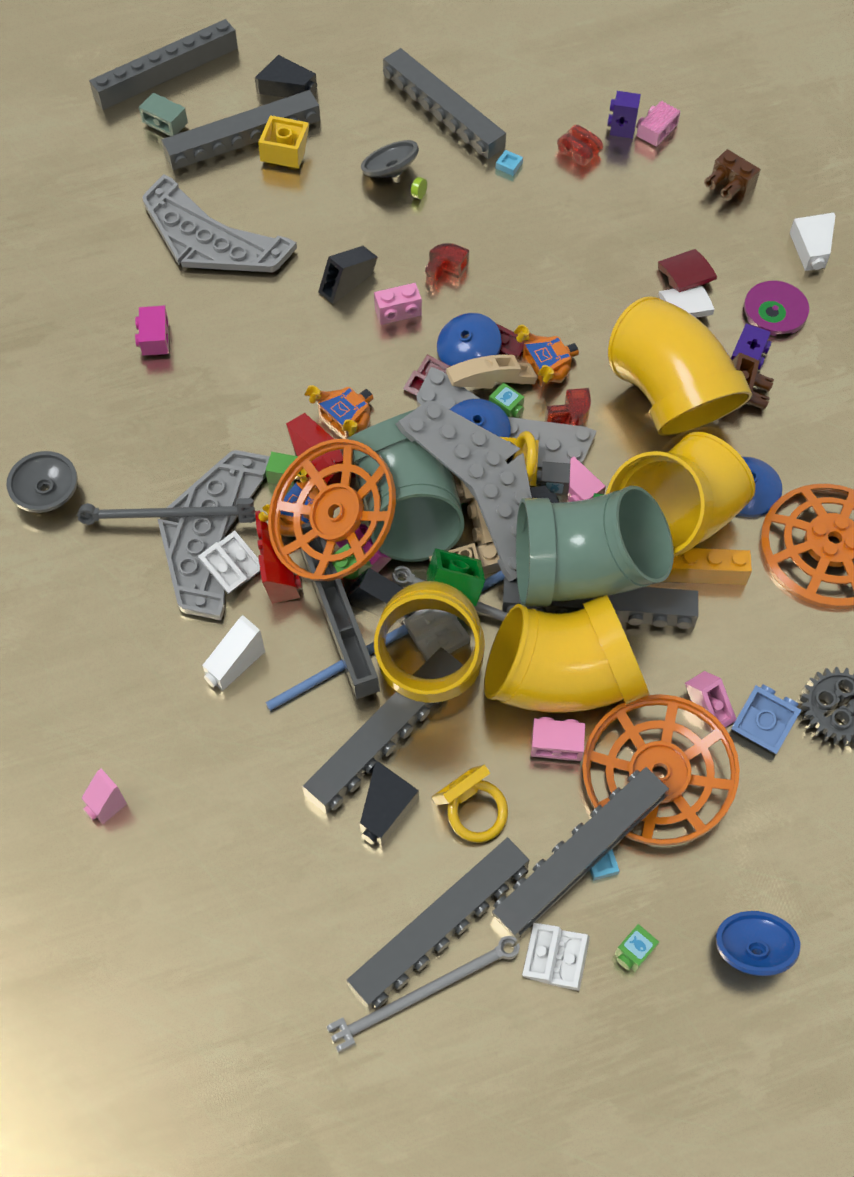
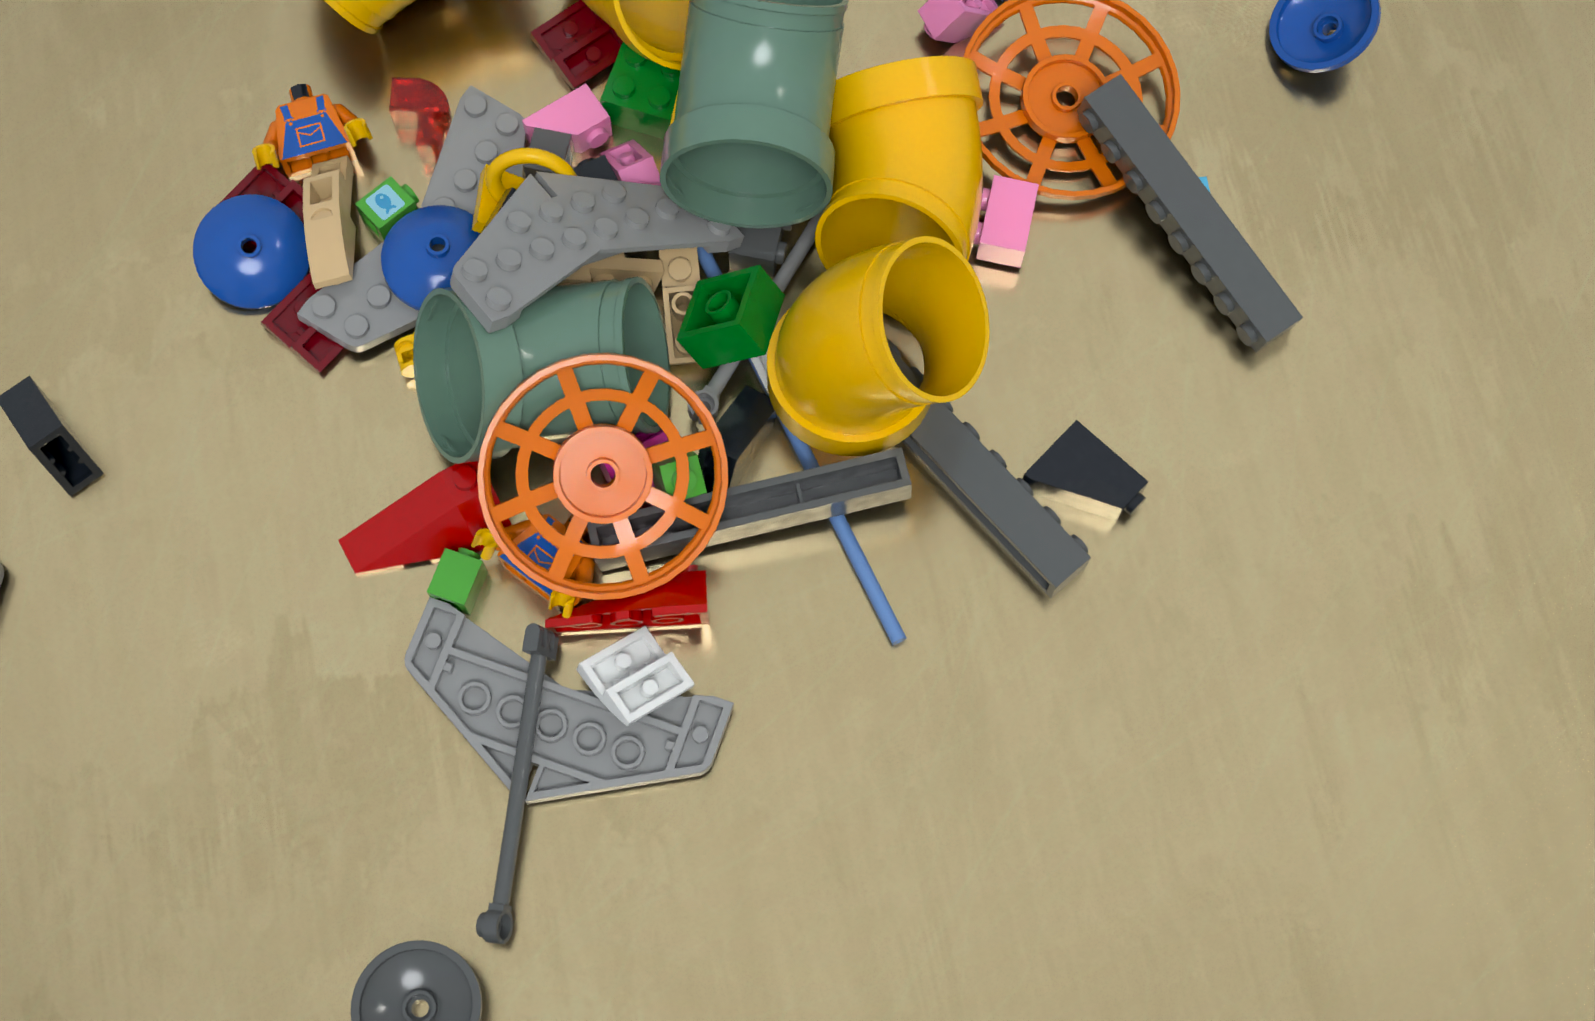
camera: 85 degrees left, 10 degrees up
bright pink slope [82,768,127,824] -> none
dark pink brick [135,305,169,356] -> none
white slope [202,615,265,691] -> none
torso [304,385,374,439] -> none
light grey hinge [326,936,520,1053] -> none
dark grey brick [347,837,530,1011] -> none
bright pink brick [374,283,422,325] -> none
clear red brick [425,243,469,286] -> none
yellow tile [431,765,508,843] -> none
white slope [522,923,590,991] -> none
bright green brick [615,924,659,973] -> none

